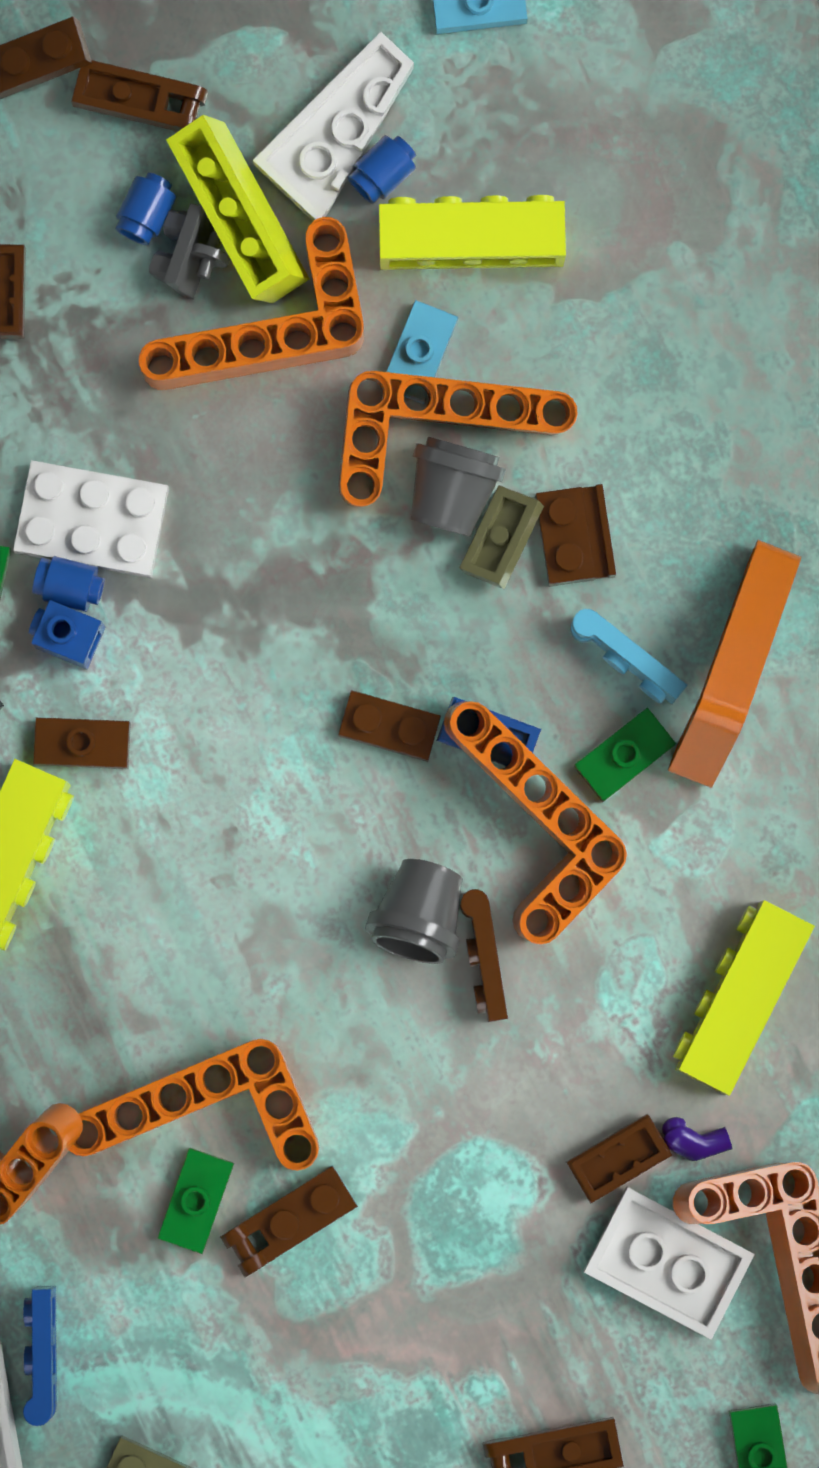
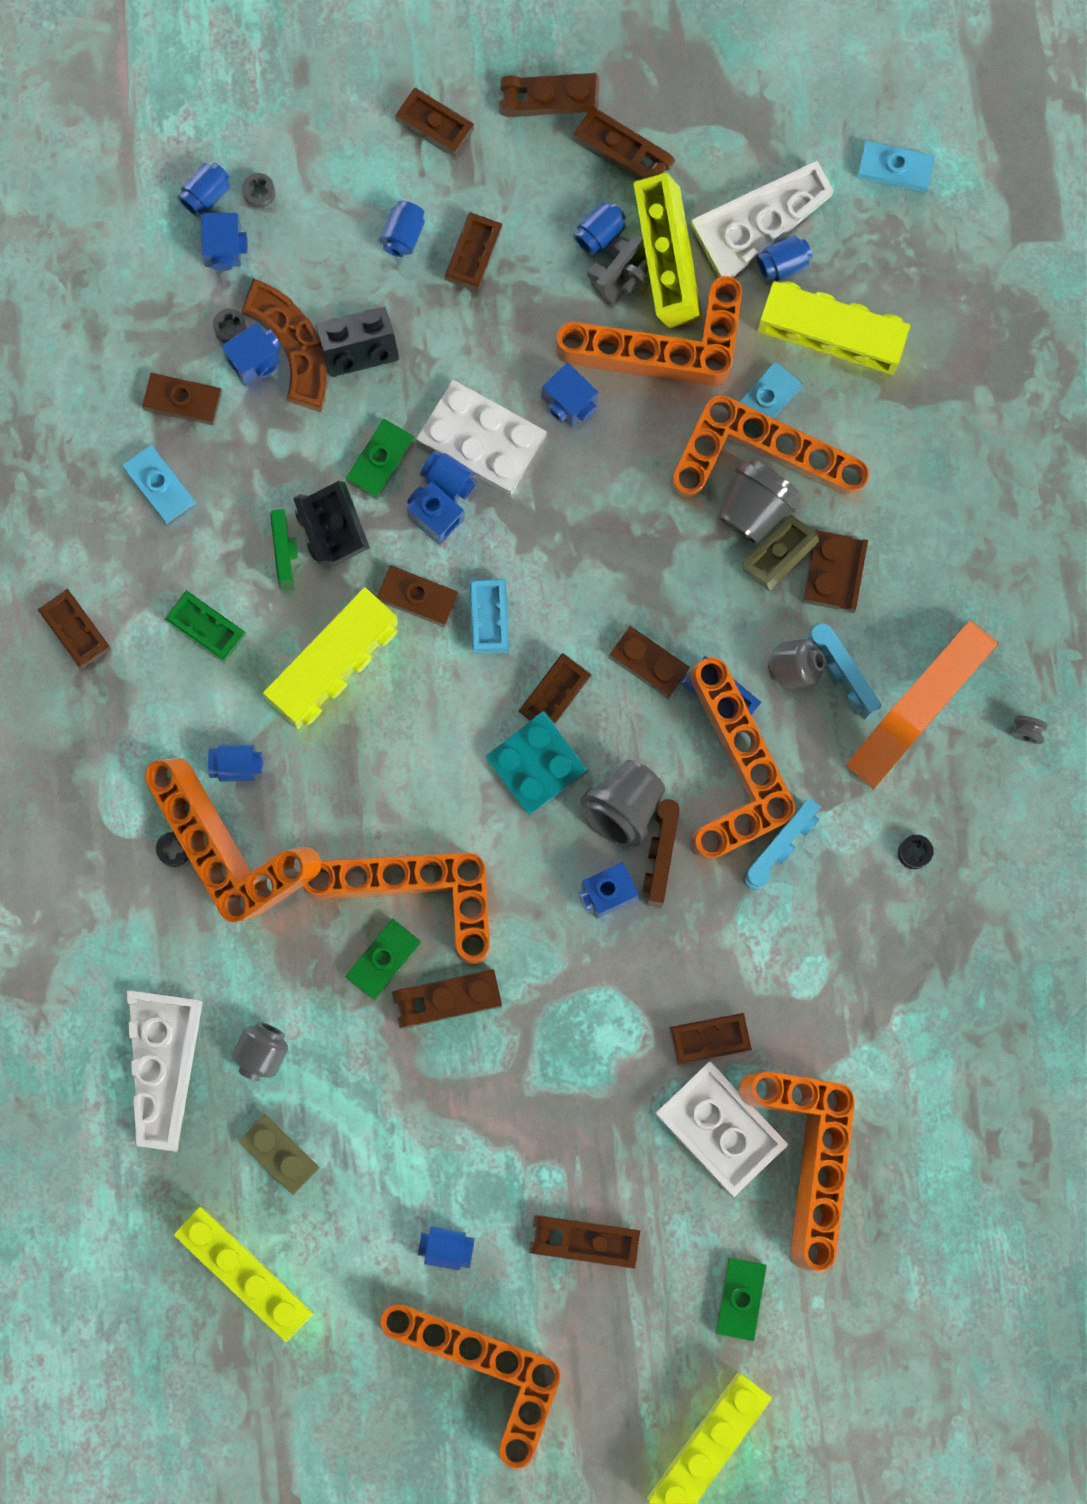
camera: 15 degrees right, 5 degrees down
blue plate [23,1286,57,1426] -> none
green plate [574,707,677,803] -> none
dark purple arm [662,1117,732,1161] -> none
neon yellow brick [672,900,815,1096] -> none
none -> dark grey head [232,1022,288,1081]
none -> medium azure plate [469,579,509,654]
none -> teal plate [485,711,589,815]
none -> reddish brown plate [518,653,592,724]
none -> blue brick [541,362,598,427]
none -> blue brick [578,862,639,919]
none -> medium azure plate [743,797,821,890]
none -> dark grey head [768,639,826,689]
none -> black bush [898,835,934,870]

